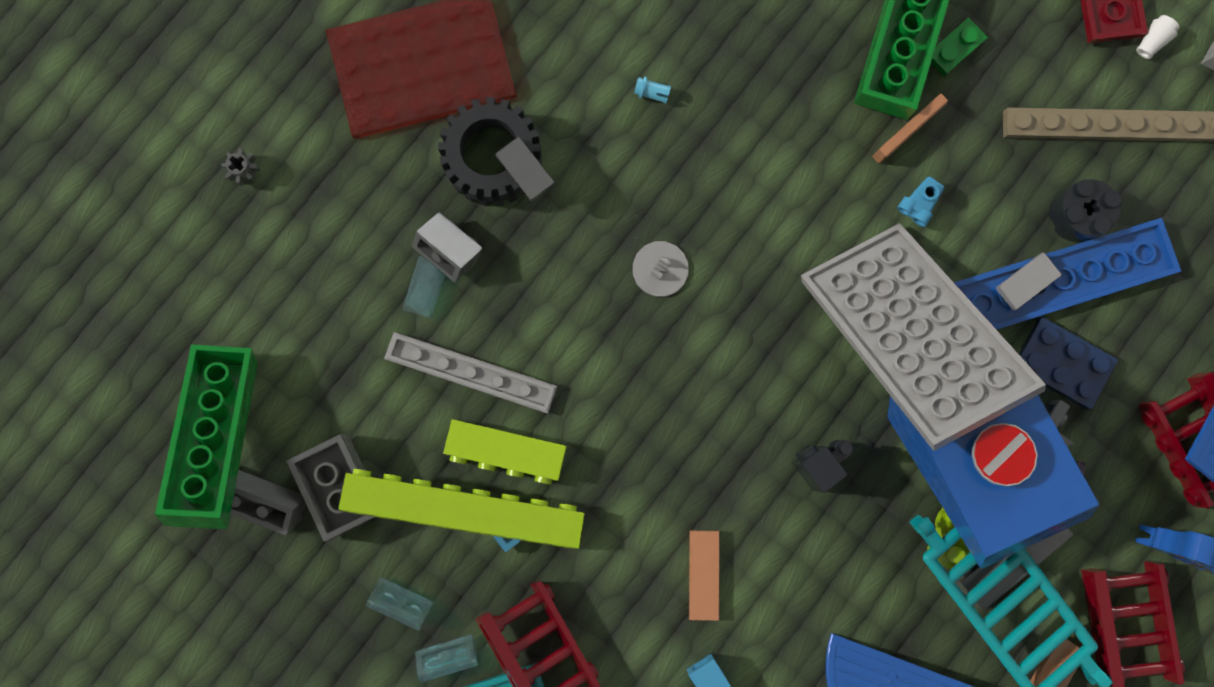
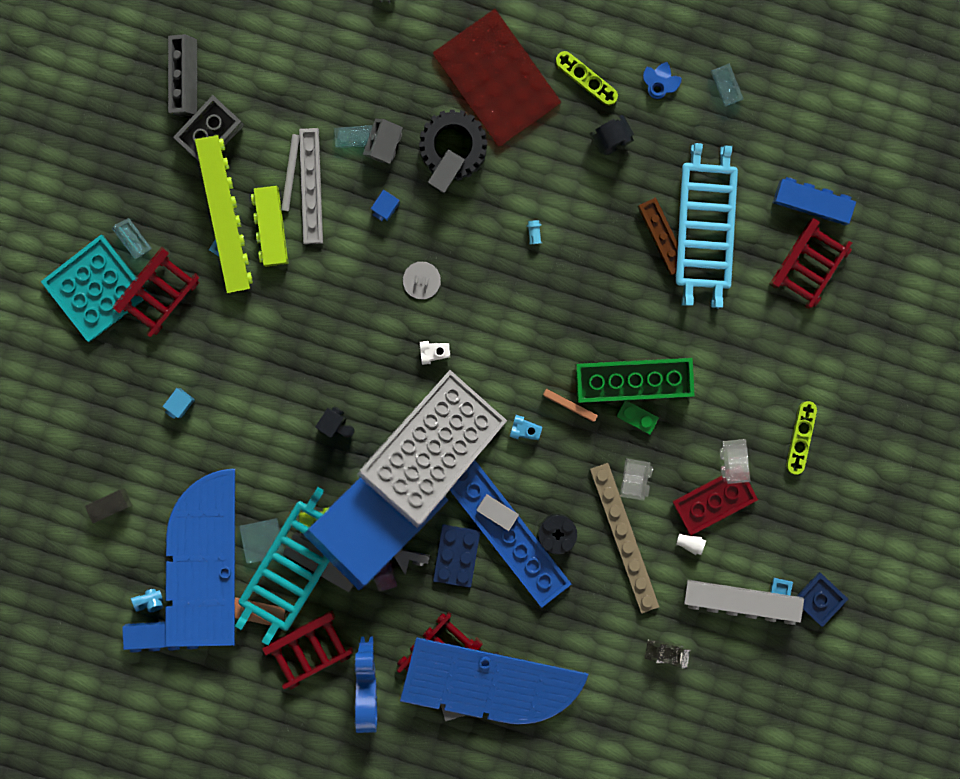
camera: 70 degrees right, 5 degrees up
green brick [155,344,258,529] -> none
clear light blue plate [366,578,434,631] -> none
nougat tile [689,530,719,621] -> none
red piece [971,423,1038,487] -> none
none -> clear light blue tile [239,518,285,564]
none -> light grey bar [281,134,300,211]
none -> blue brick [371,190,400,221]
none -> white plate [420,341,450,365]
none -> clear brick [620,458,653,500]

